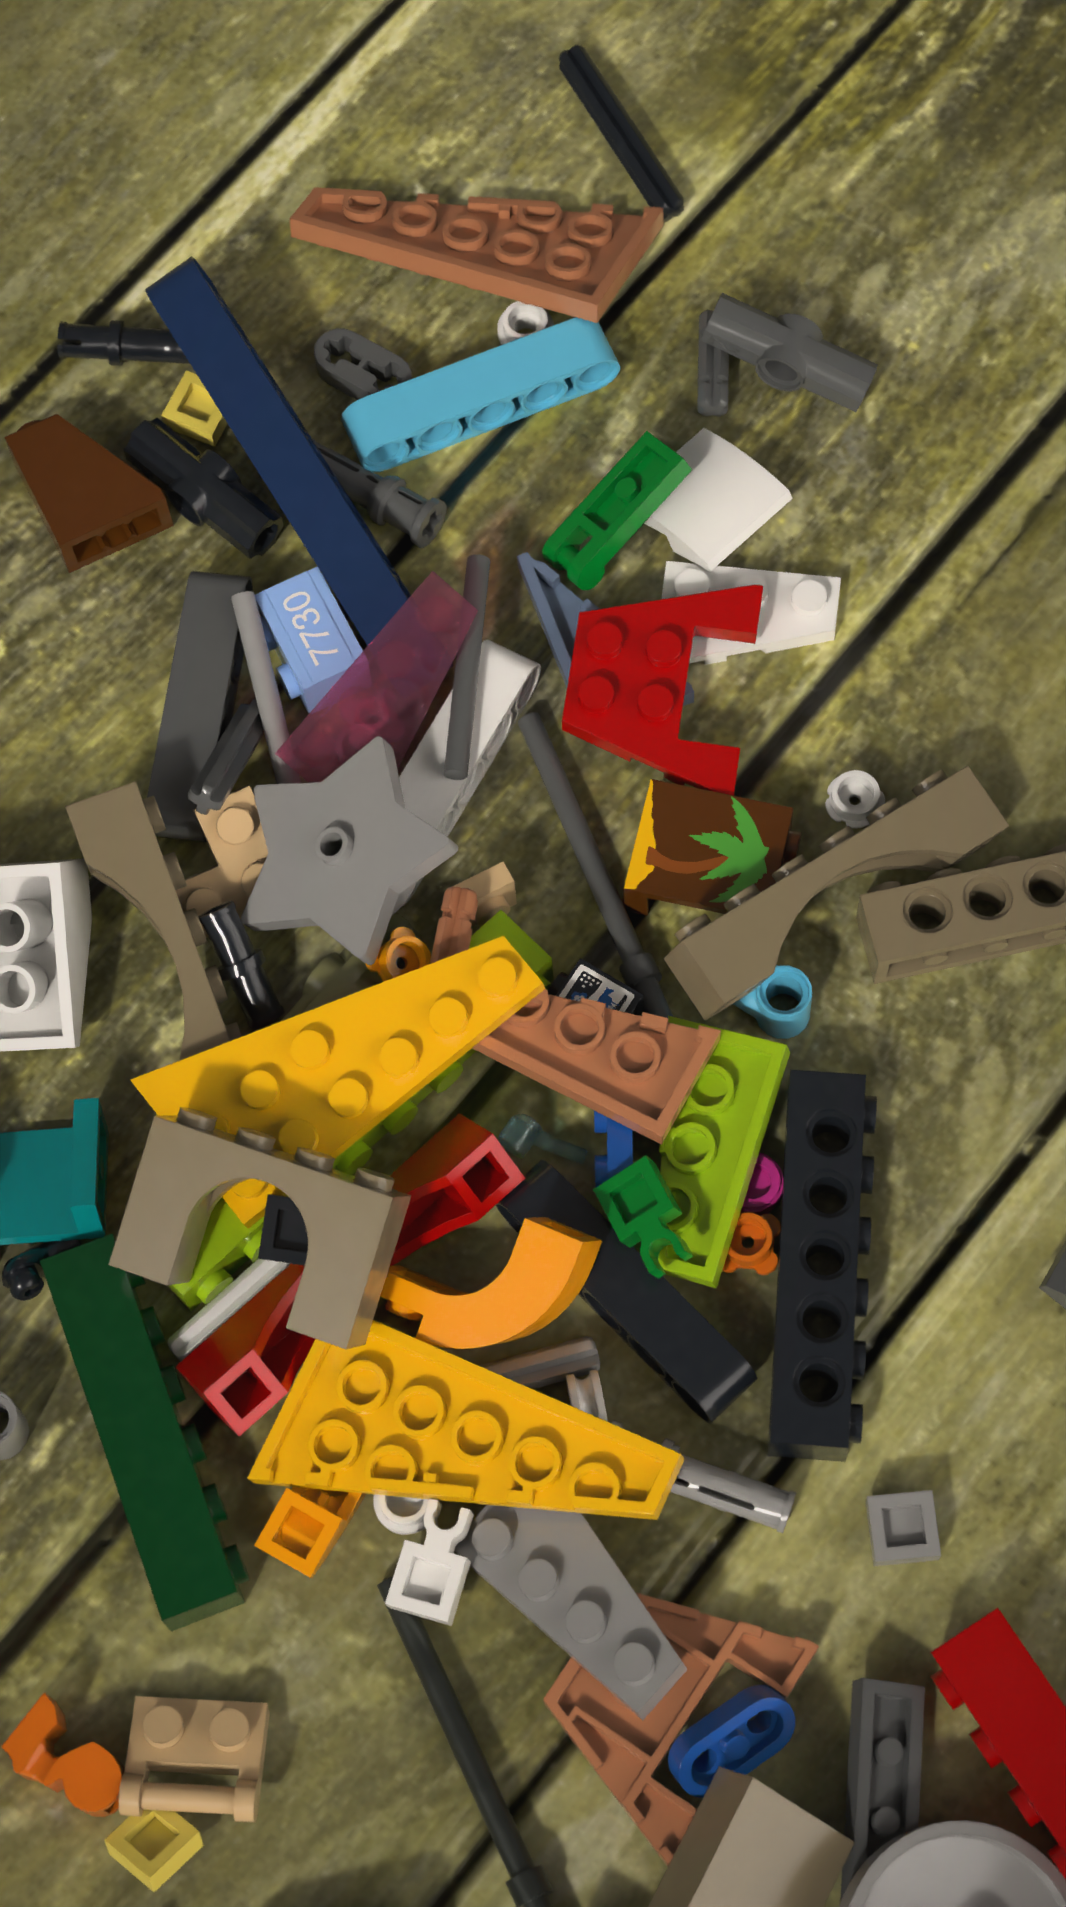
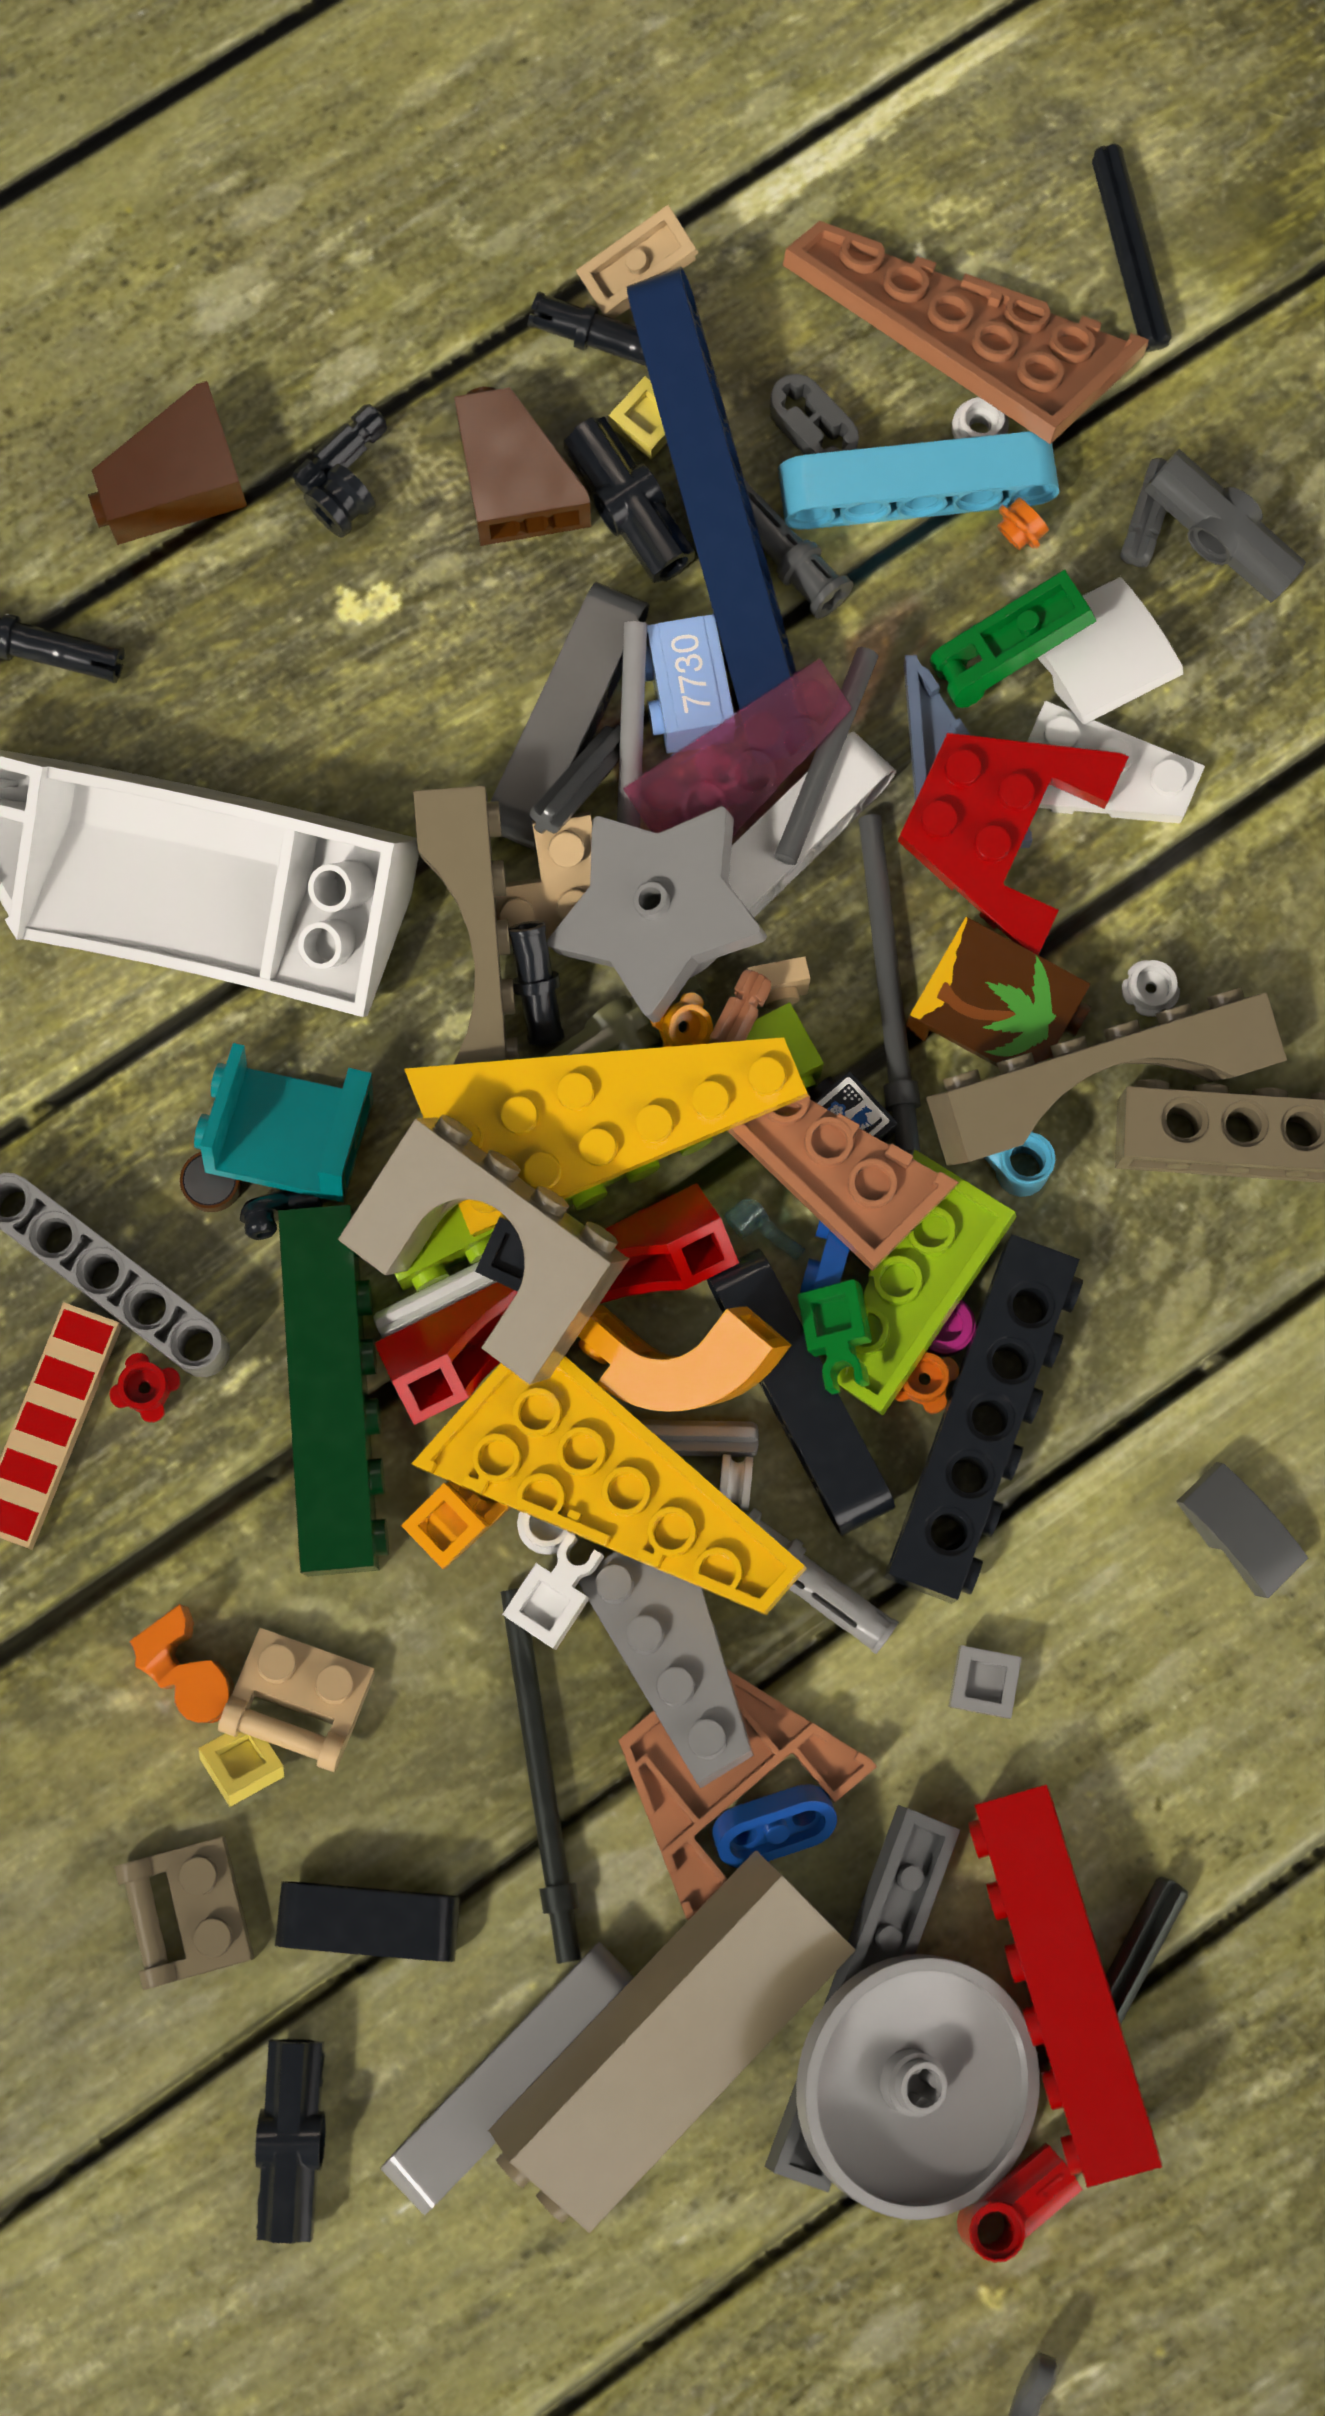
camera: 10 degrees right, 10 degrees up
none -> tan plate [576,205,699,319]
none -> orange plate [997,497,1049,550]

